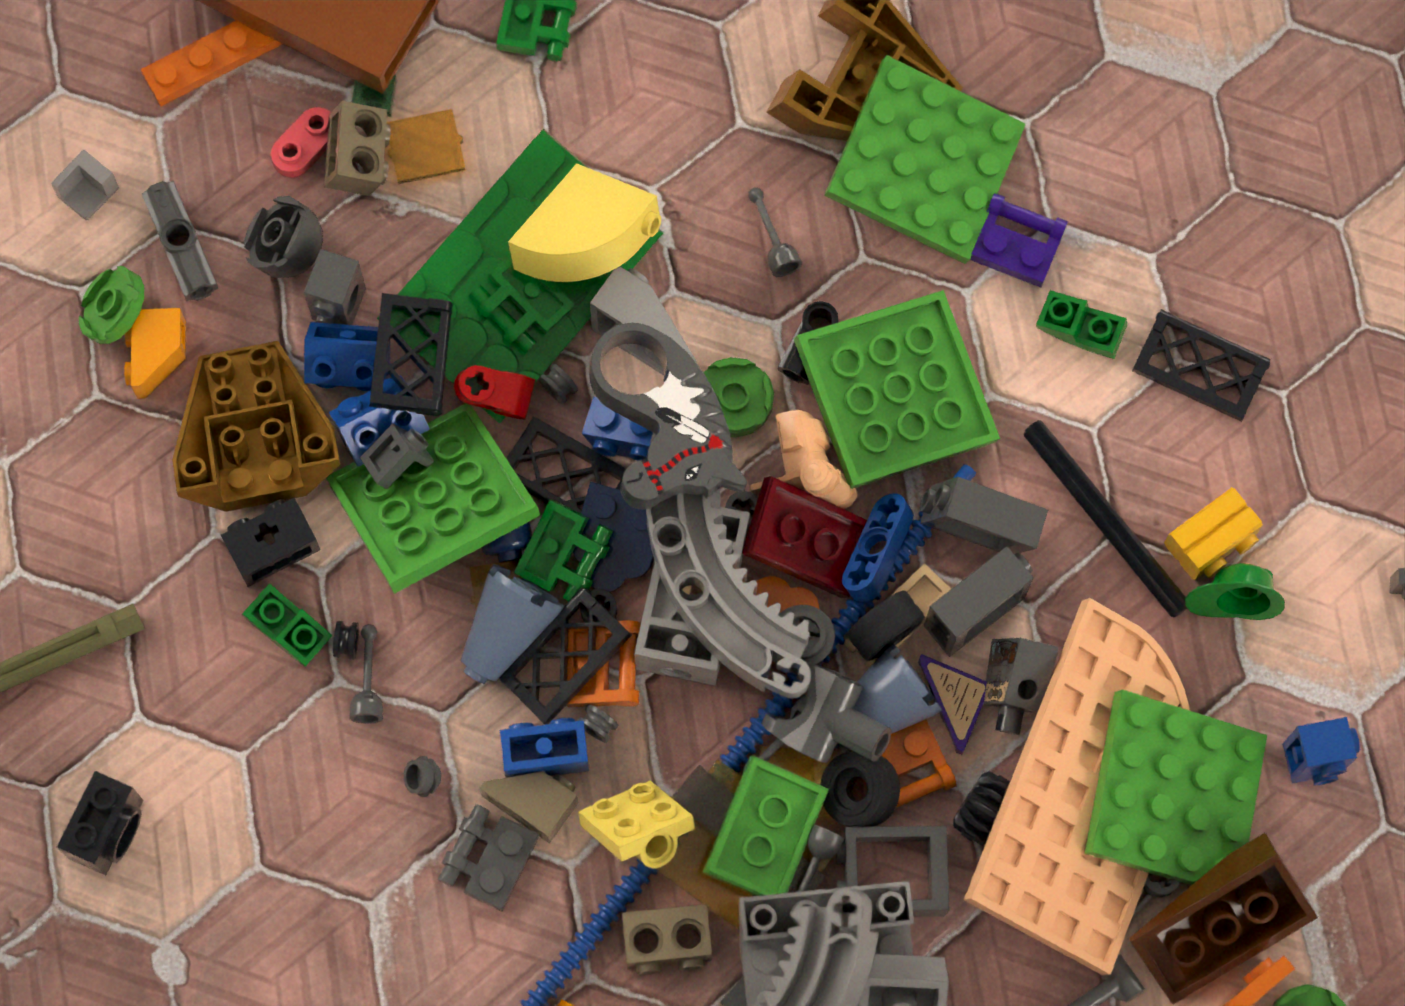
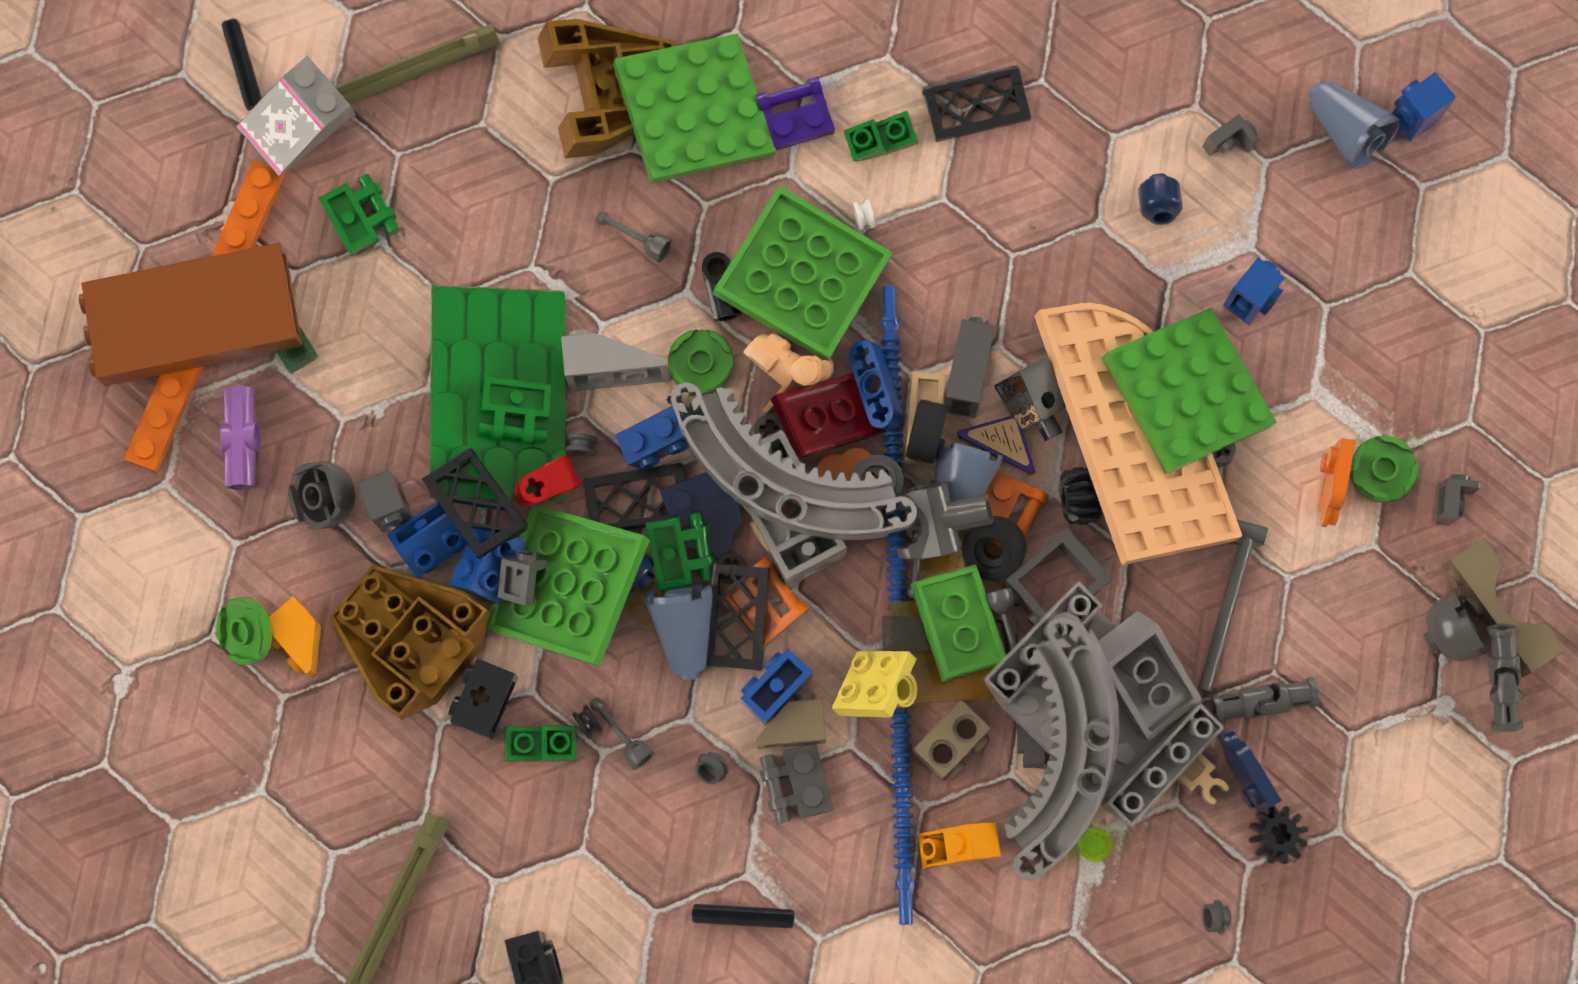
camera: 35 degrees left, 5 degrees up
light grey panel [51,149,119,220] -> none
dark grey piece [142,181,218,301] -> none
coral plate [271,107,331,178] -> none
dark tan brick [324,100,391,196] -> none
clear yellow piece [386,109,466,184] -> none
light yellow brick [508,164,661,282] -> none
dark grey bush [577,704,618,743] -> none
dark grey animal [589,323,747,510] -> none
dark grey window [920,477,1048,554] -> none
black axle [1024,420,1187,618] -> none
reddish brown slope [1129,833,1318,1005] -> none
yellow brick [1164,487,1263,580] -> none
green piece [1185,563,1285,620] -> none
none -> medium lavender piece [220,386,260,490]
none -> black axle [692,904,795,928]
none -> white bush [852,199,875,231]
none -> dark blue head [1138,173,1183,225]

